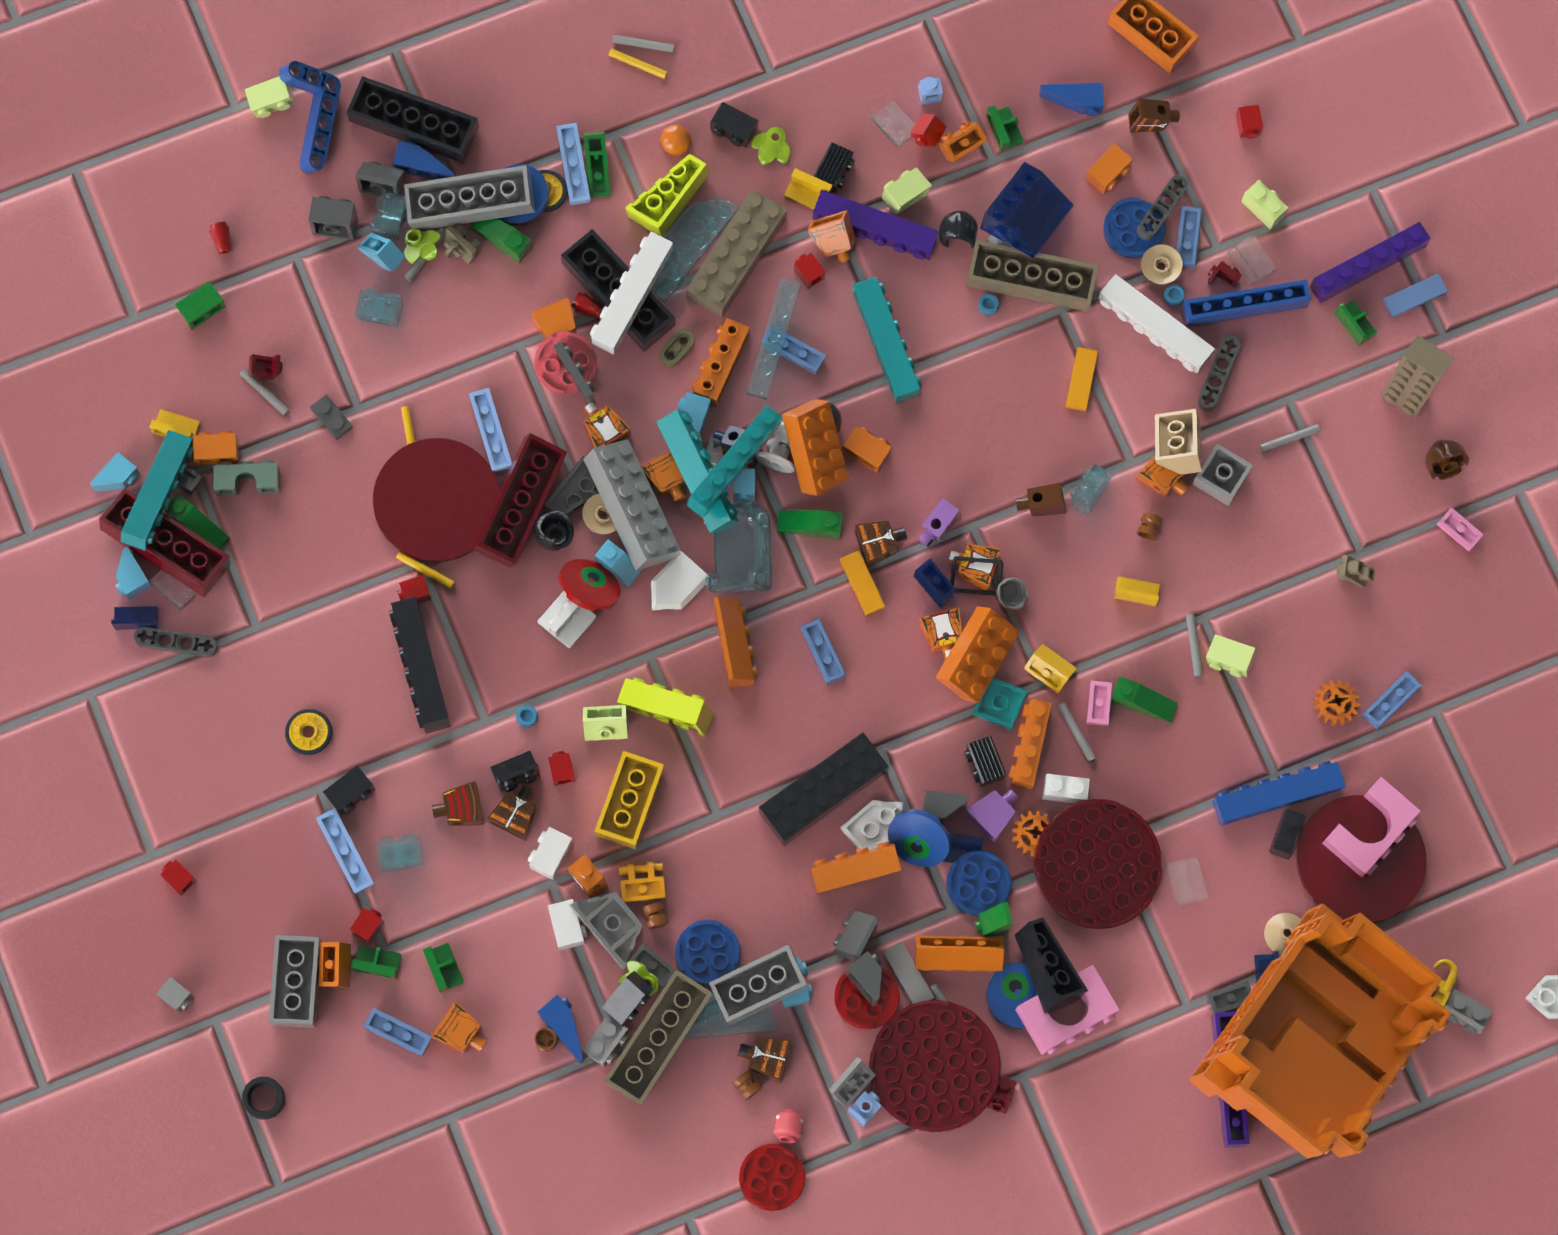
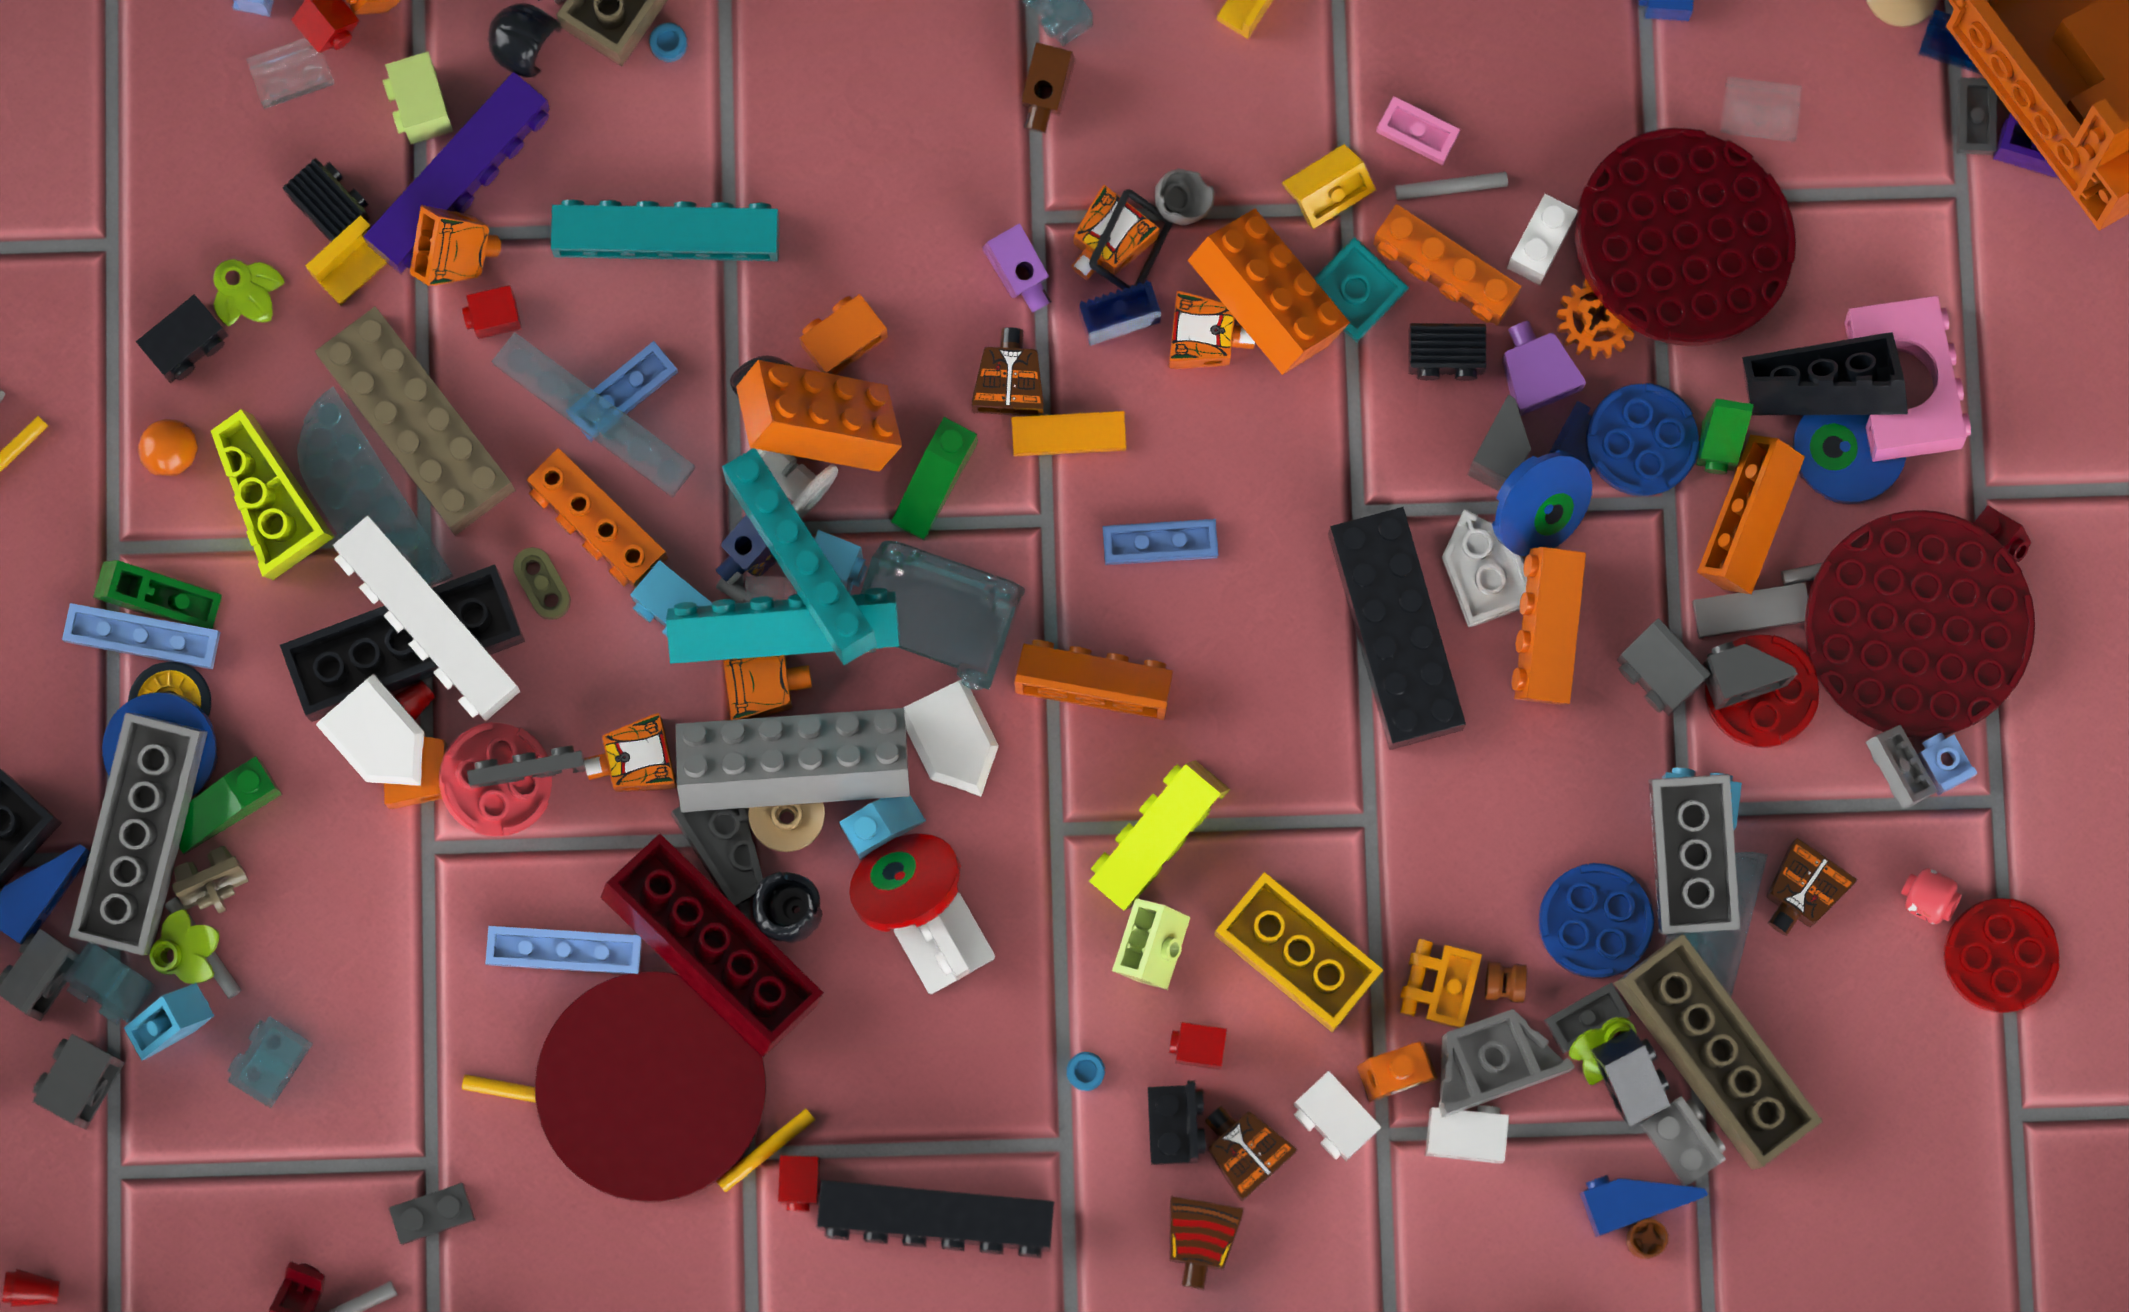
camera: 65 degrees left, 5 degrees up
dark orange wheel [732,1070,763,1101] -> none
green slope [1111,676,1177,723] -> none
none -> white tile [316,674,424,786]

